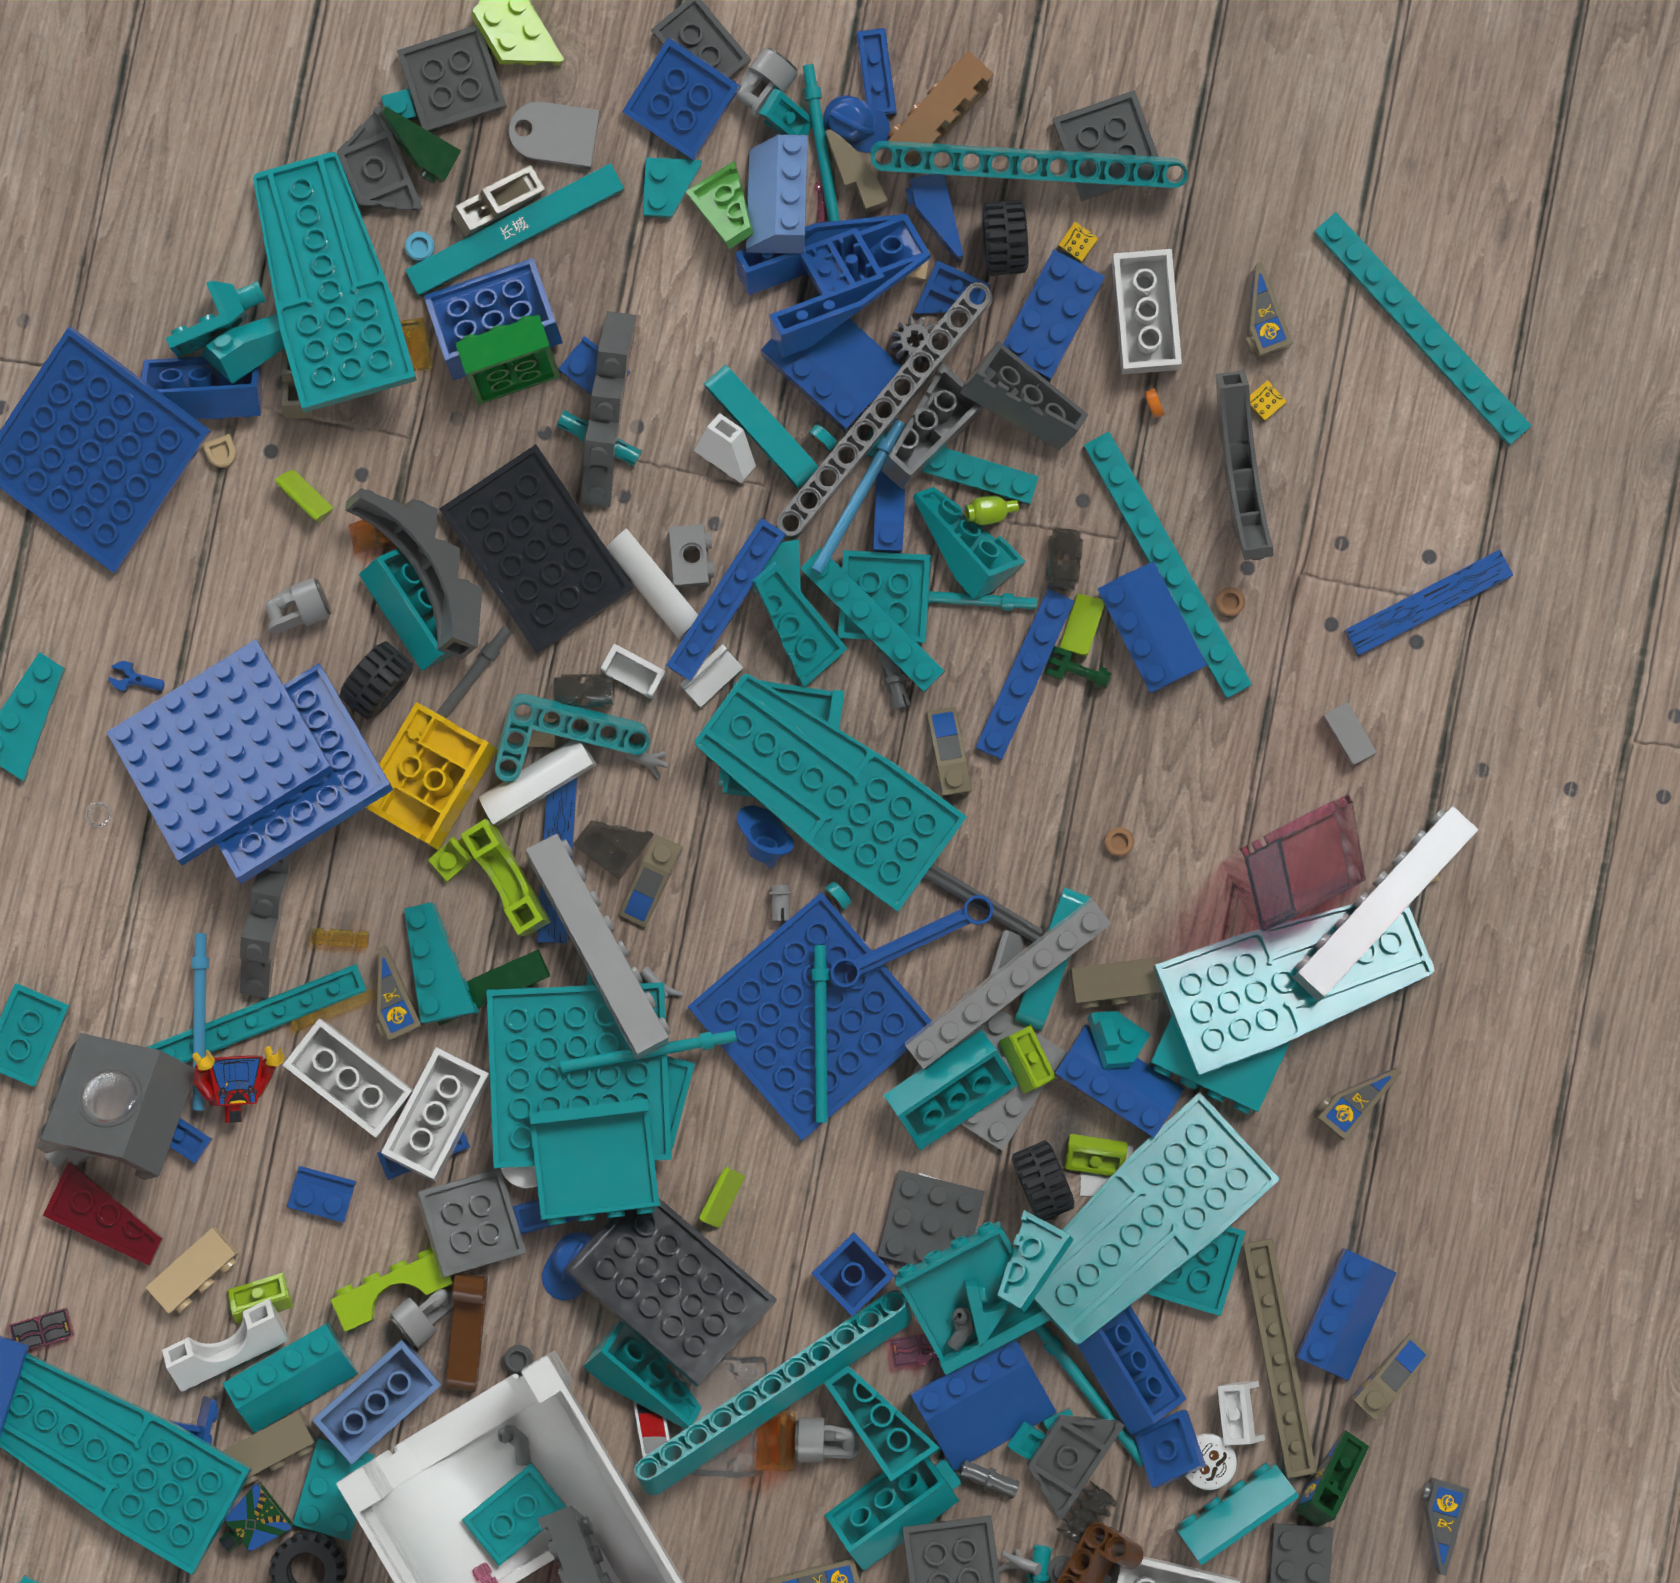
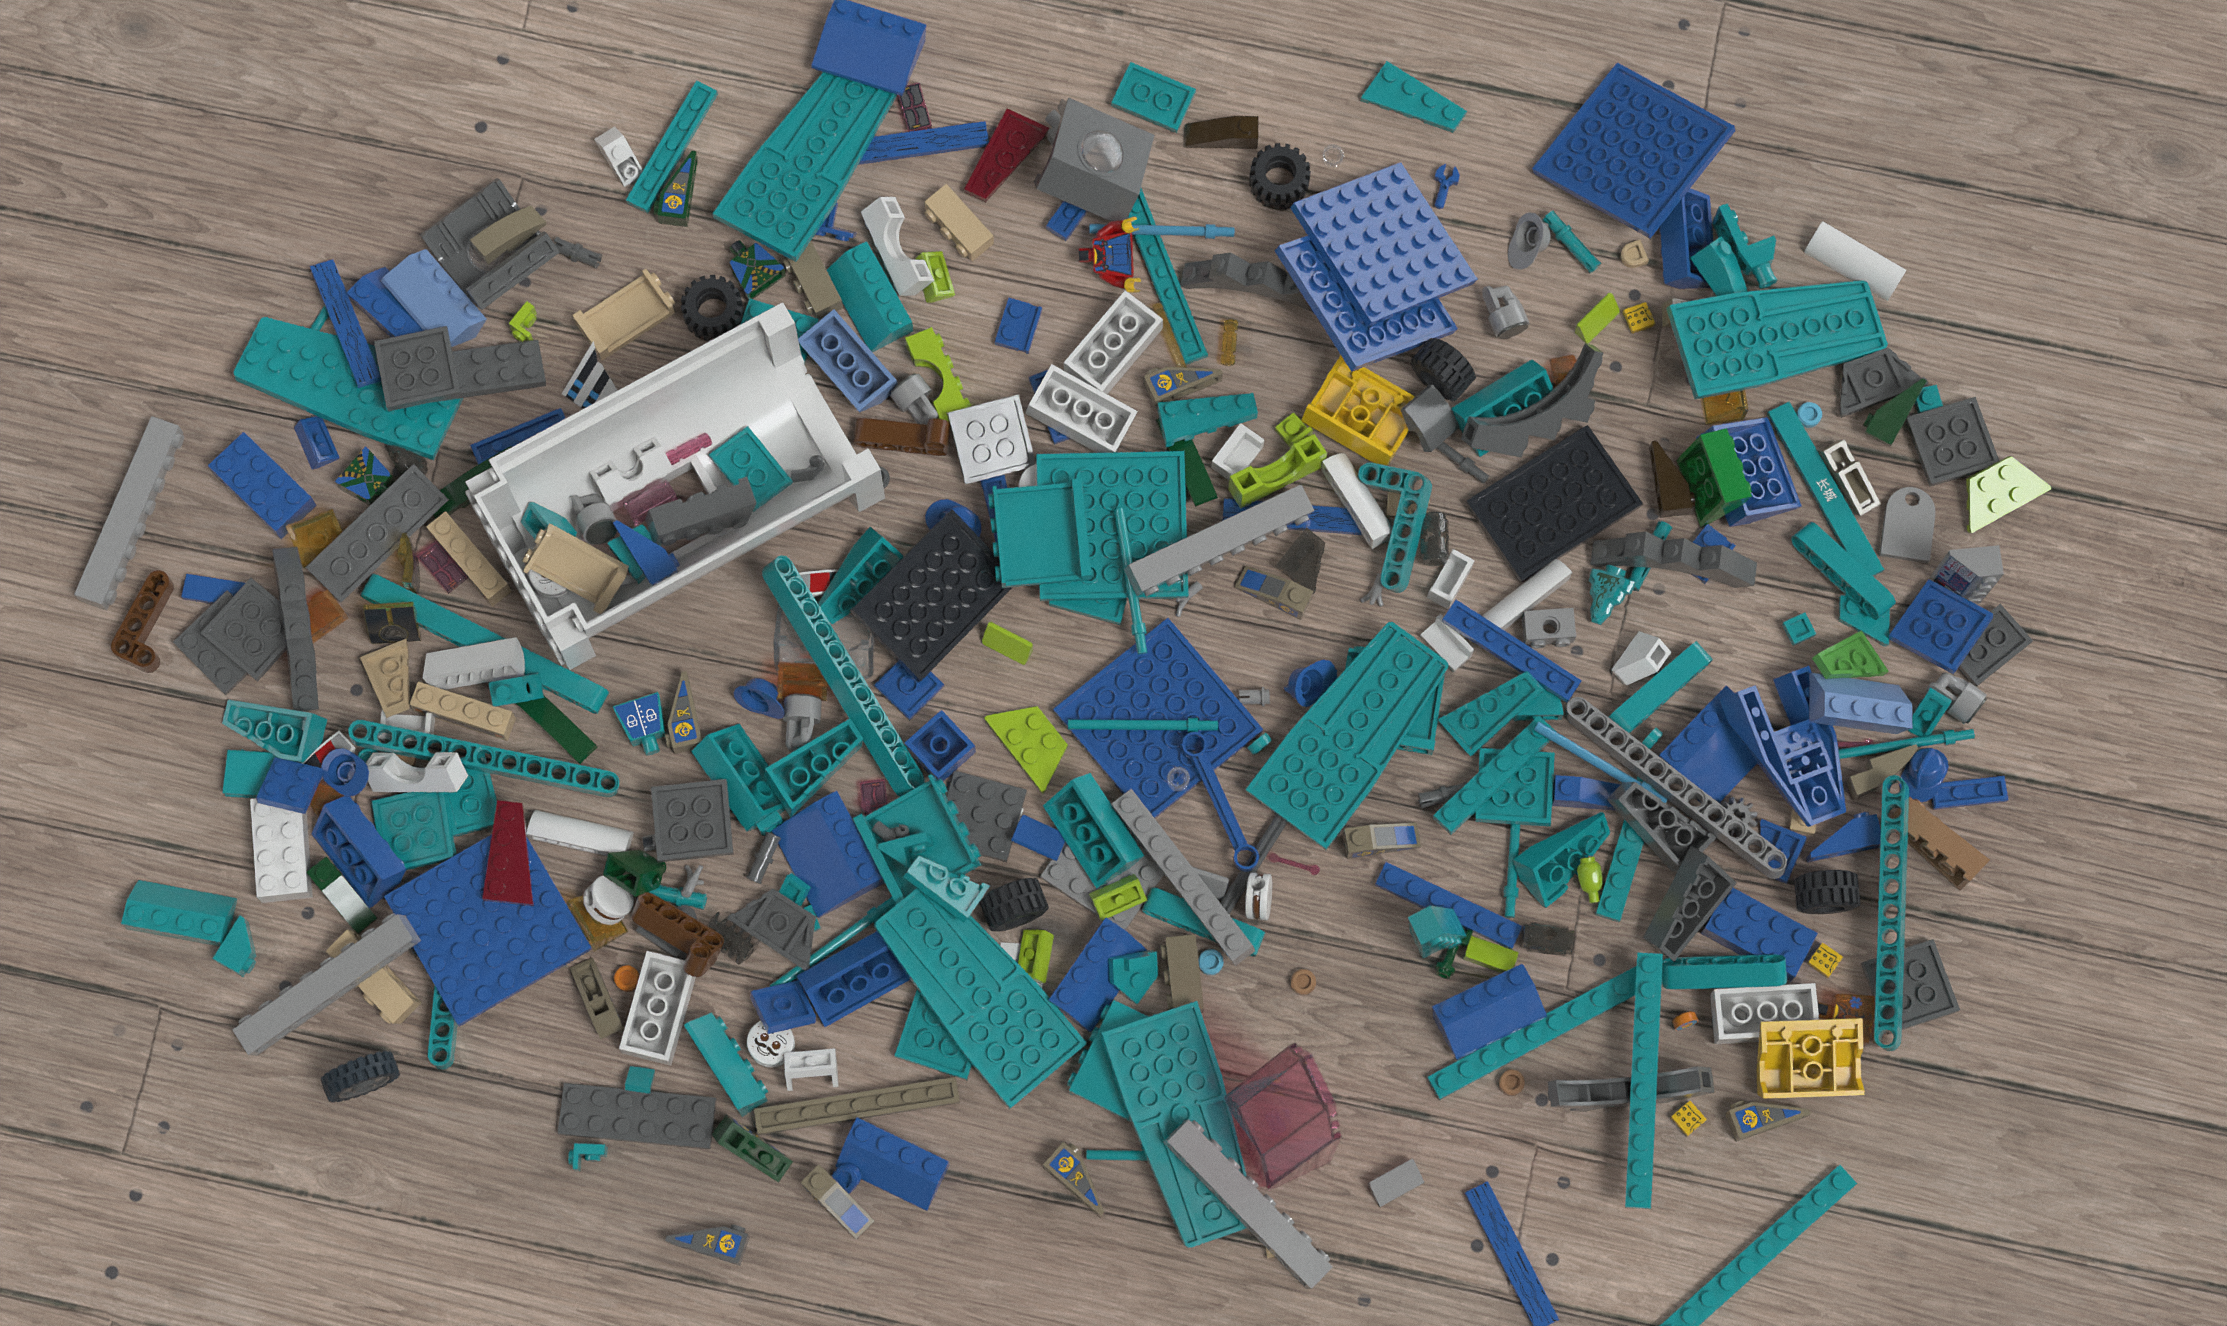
camera: 90 degrees right, 10 degrees down
none -> blue piece [734,678,785,719]
none -> blue tile [831,1163,861,1194]
none -> blue tile [858,121,989,165]
none -> blue tile [874,662,944,721]
none -> lime wing [984,706,1068,794]
none -> blue slope [1011,815,1065,861]
none -> teal bar [1086,1150,1148,1161]
none -> clear bush [1167,767,1190,791]
none -> dark brown slope [1185,116,1259,149]
none -> medium azure tile [1198,949,1224,976]
none -> white panel [1211,423,1264,480]
none -> white head [1245,873,1272,920]
none -> black tyre [1249,143,1311,210]
none -> clear pink hinge [1269,853,1320,876]
none -> dark grey slope [1401,385,1459,452]
none -> teal wedge [1408,906,1467,959]
none -> light grey piece [1508,212,1551,270]
none -> teal pin [1542,210,1602,274]
none -> teal rock [1589,565,1636,625]
none -> yellow tile [1623,302,1655,334]
none -> teal plate [1625,952,1663,1210]
none -> dark brown slope [1649,440,1695,518]
none -> teal beam [1662,954,1787,989]
none -> yellow piece [1757,1018,1865,1099]
none -> teal plate [1782,612,1816,646]
none -> teal beam [1791,522,1896,620]
none -> white brick [1804,221,1906,301]
none -> clear orange torso [1817,994,1875,1047]
none -> light grey slope [1930,545,2004,604]

